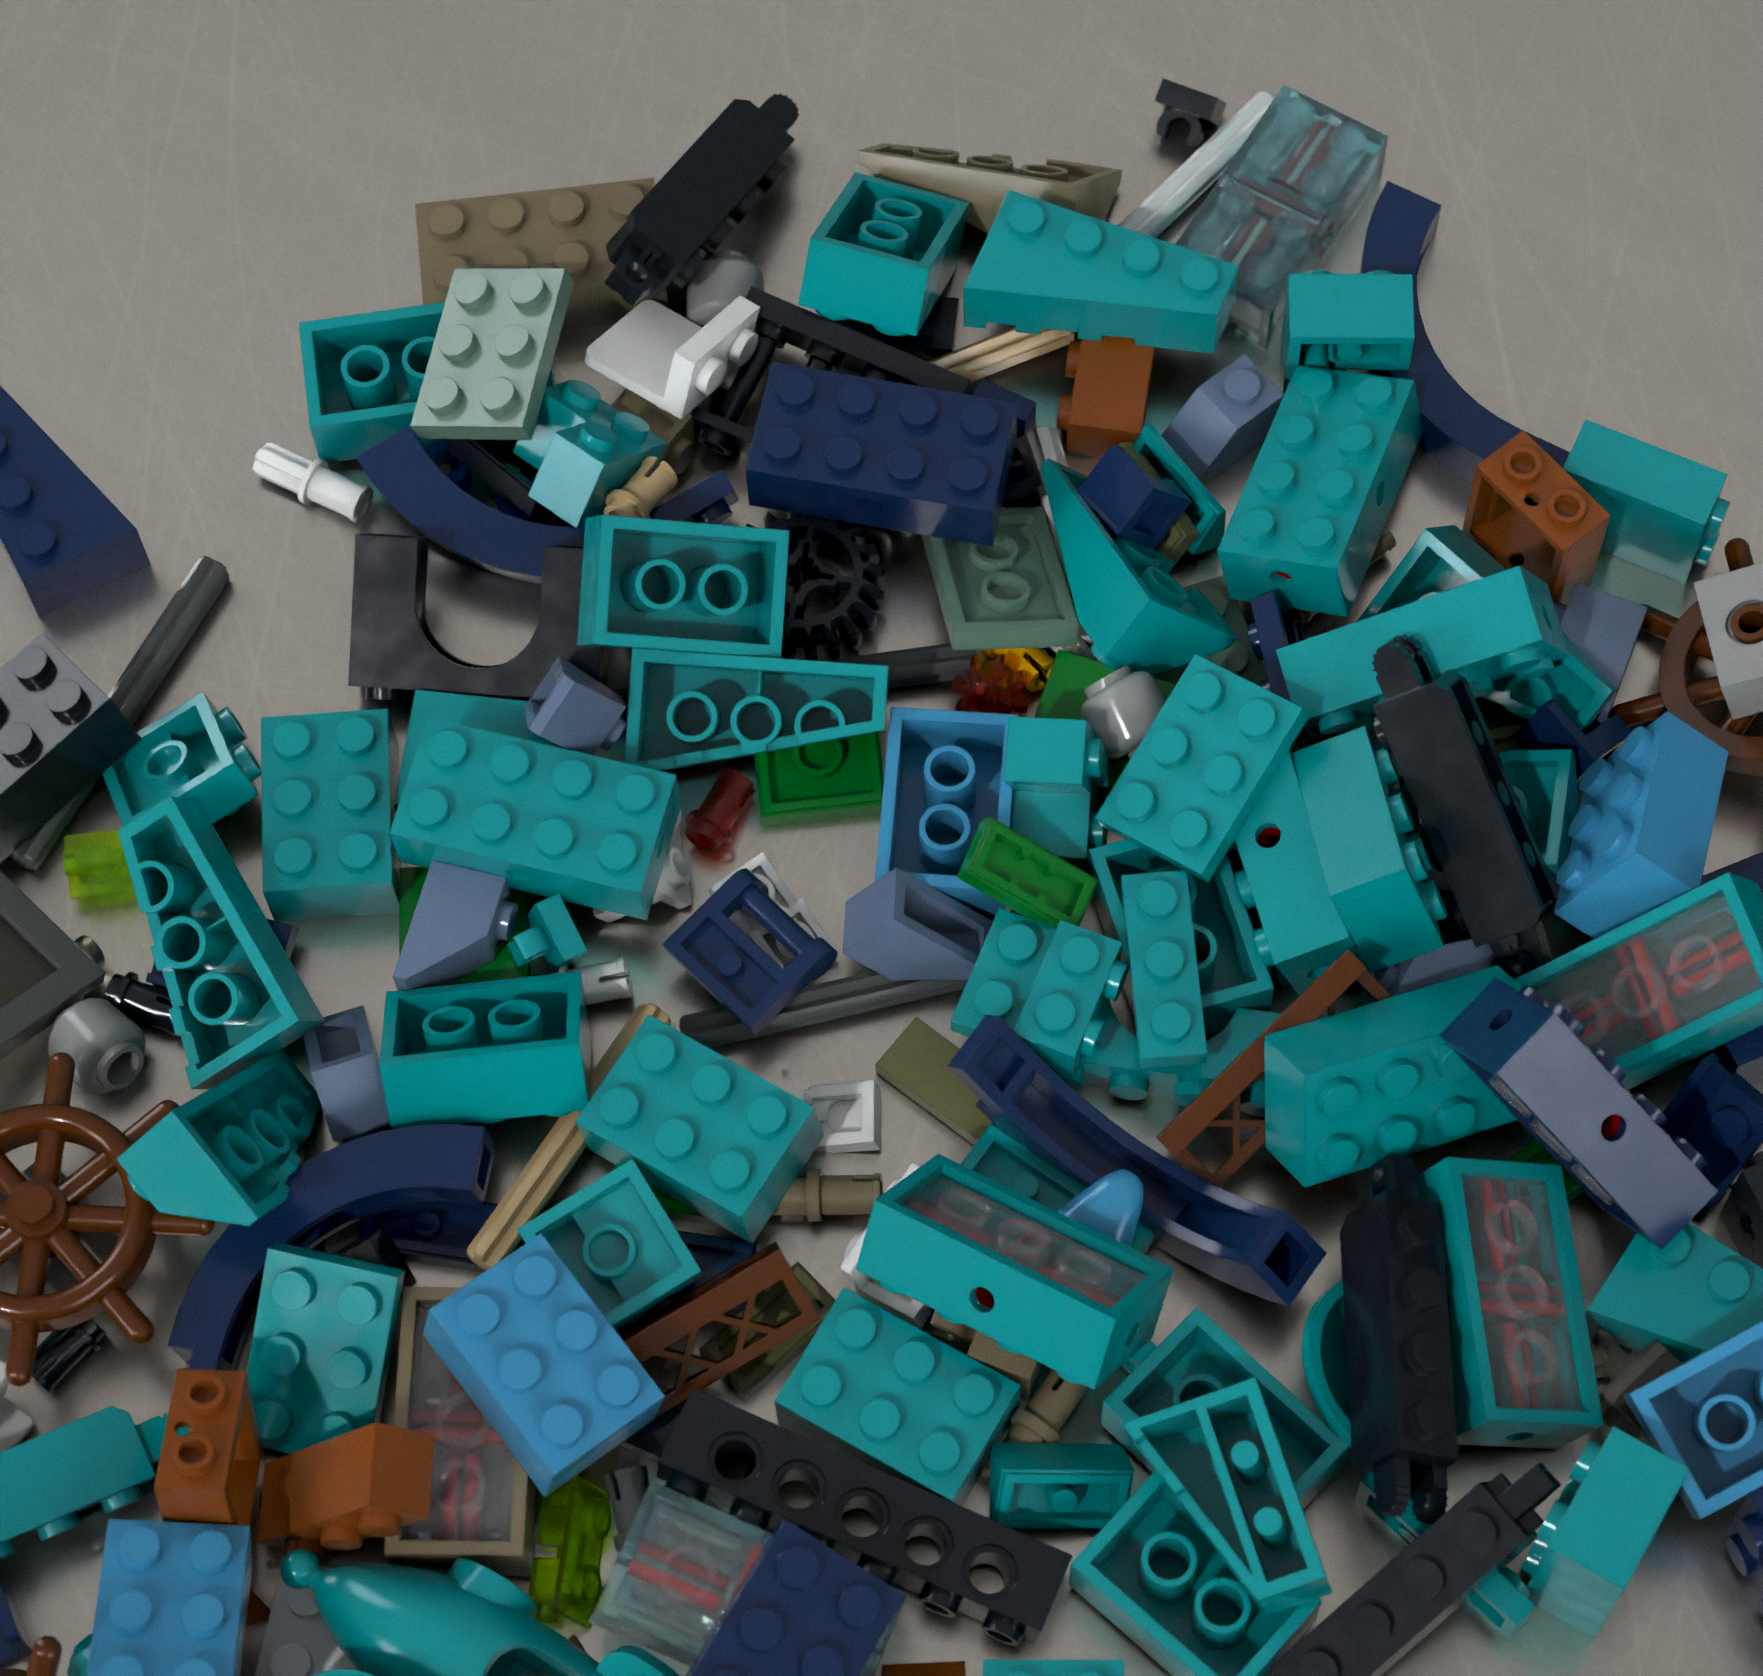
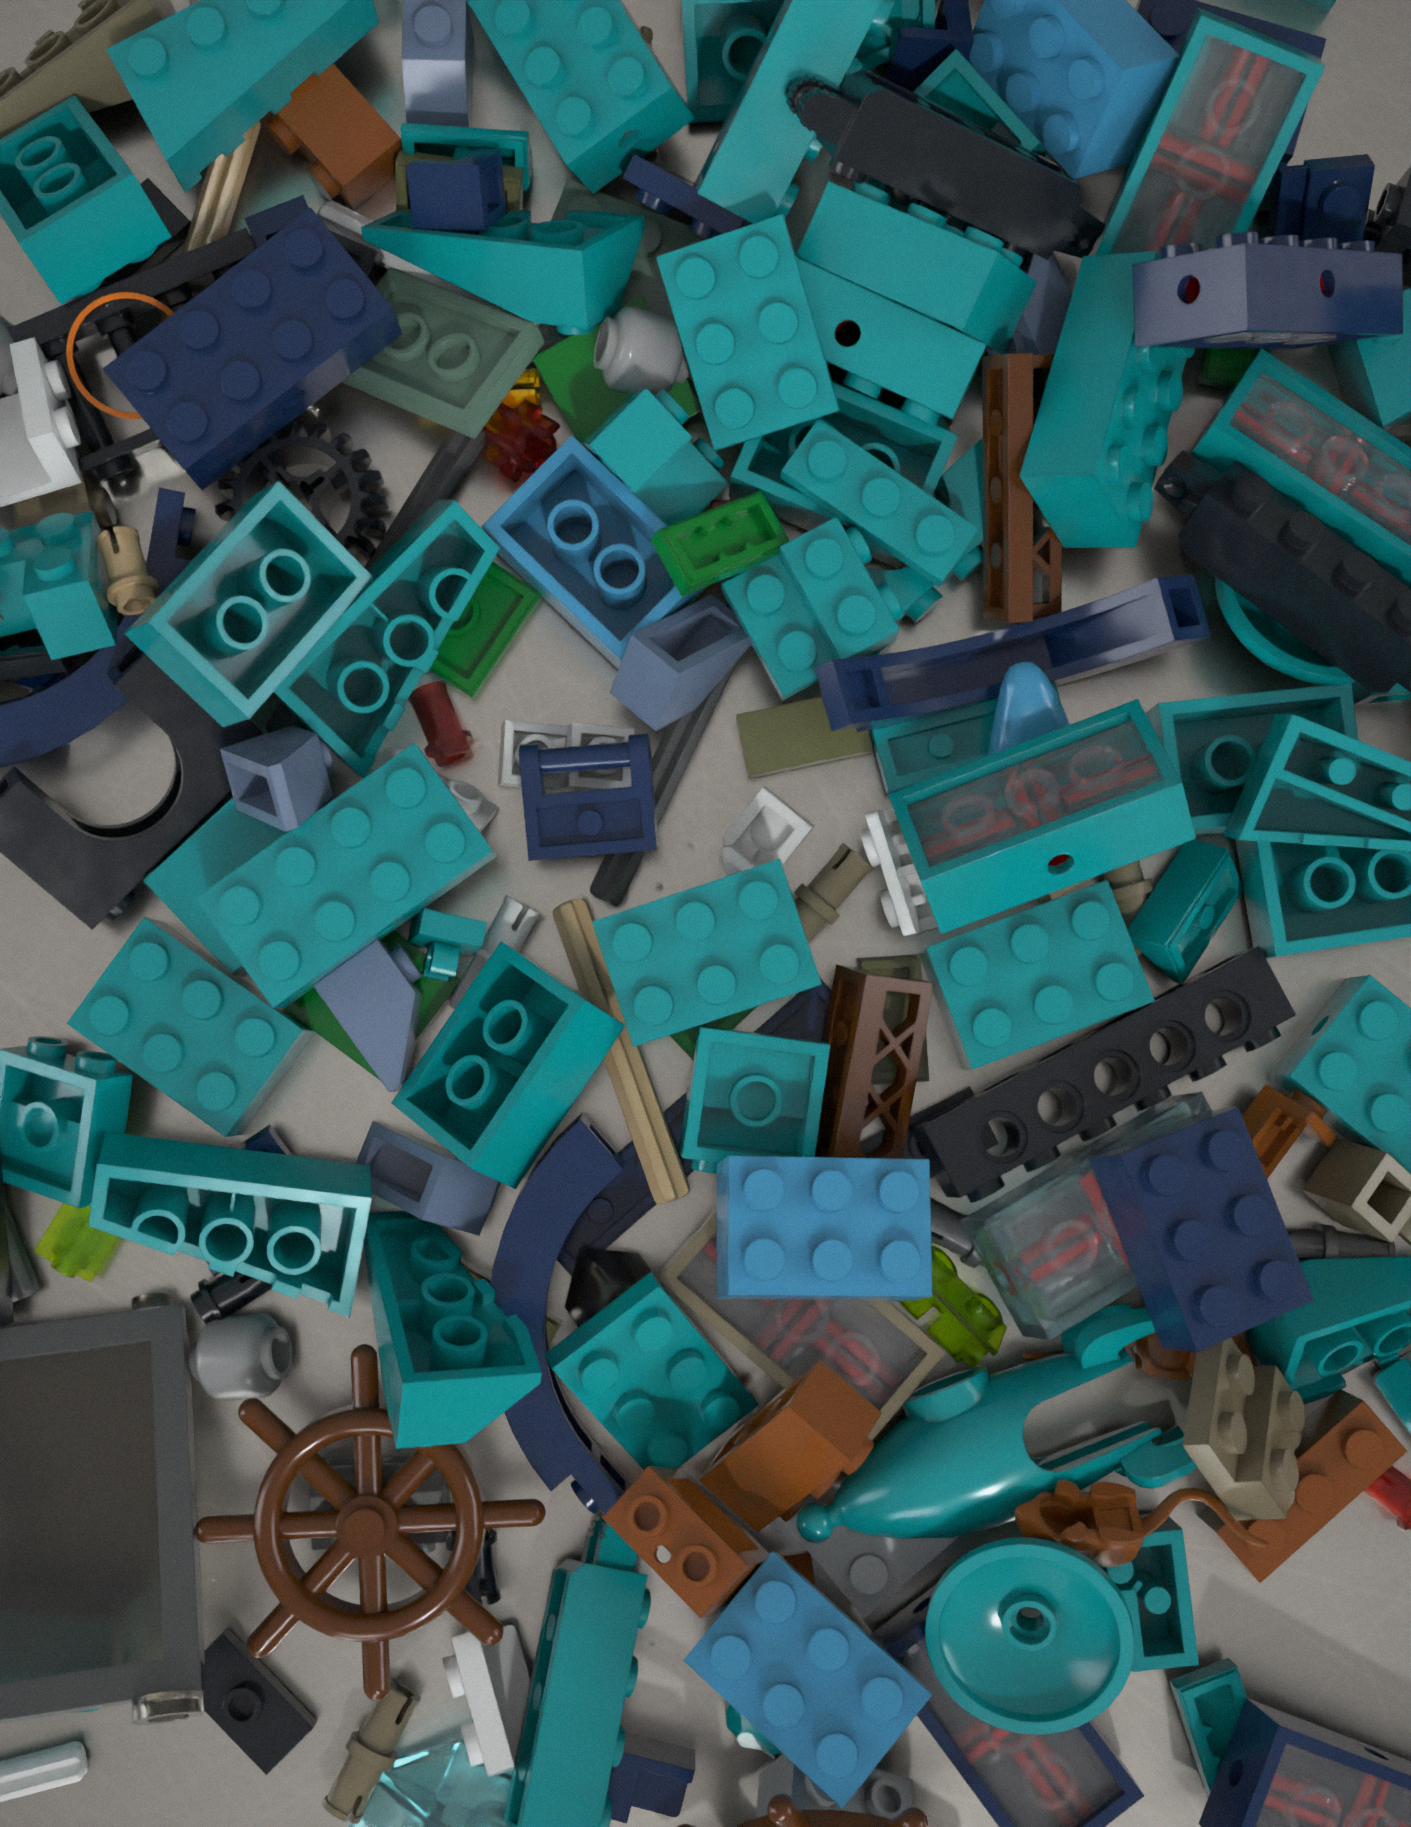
camera: 60 degrees left, 20 degrees up
none -> orange piece [66,292,174,419]

